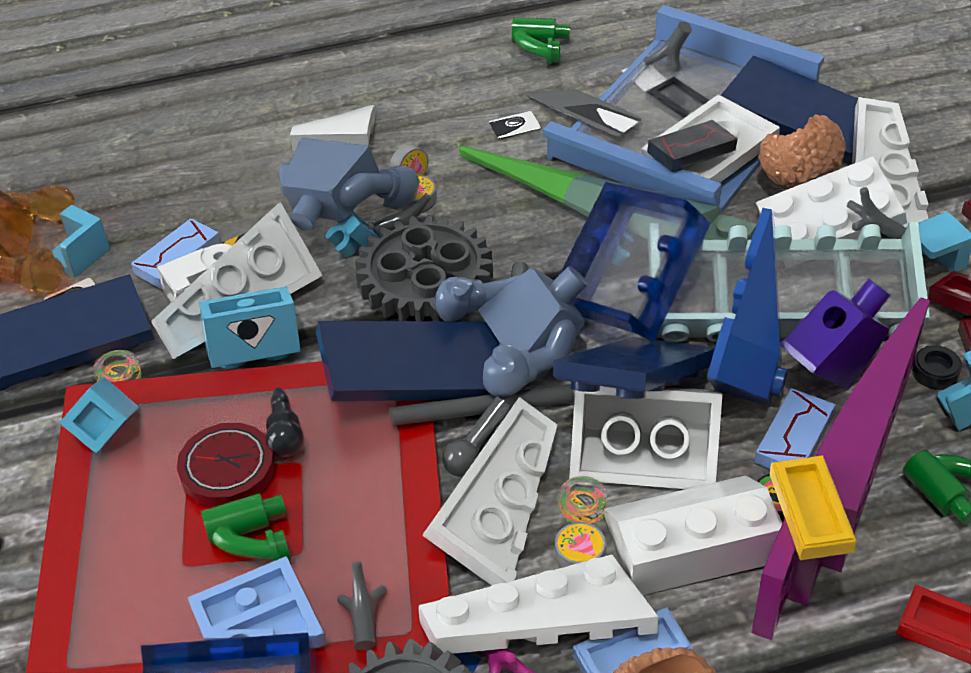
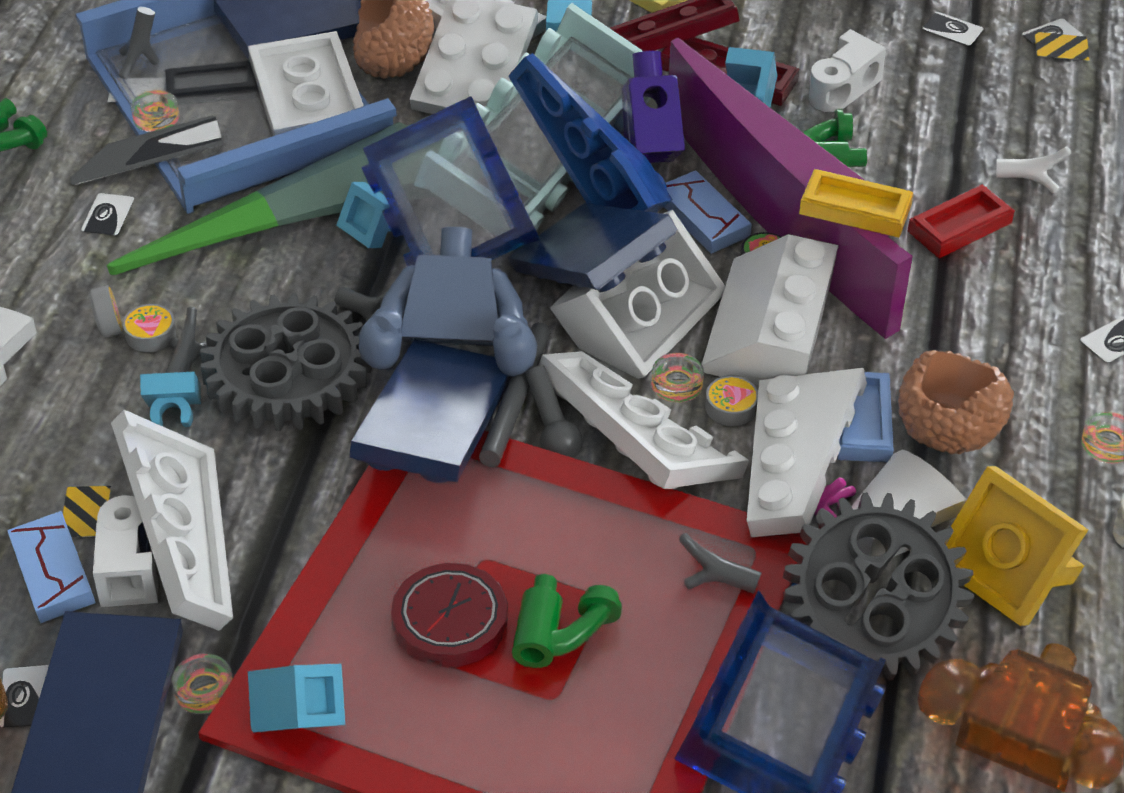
camera: 65 degrees left, 0 degrees up
light blue wing [187,556,326,650] -> none
medium azure brick [199,286,301,369] -> none
black bar [265,387,304,458] -> none
sand blue torso [279,138,419,230] -> none
black tile [647,120,738,172] -> none
dark grey bar [847,187,905,239] -> none
none -> clear tile [131,90,180,132]

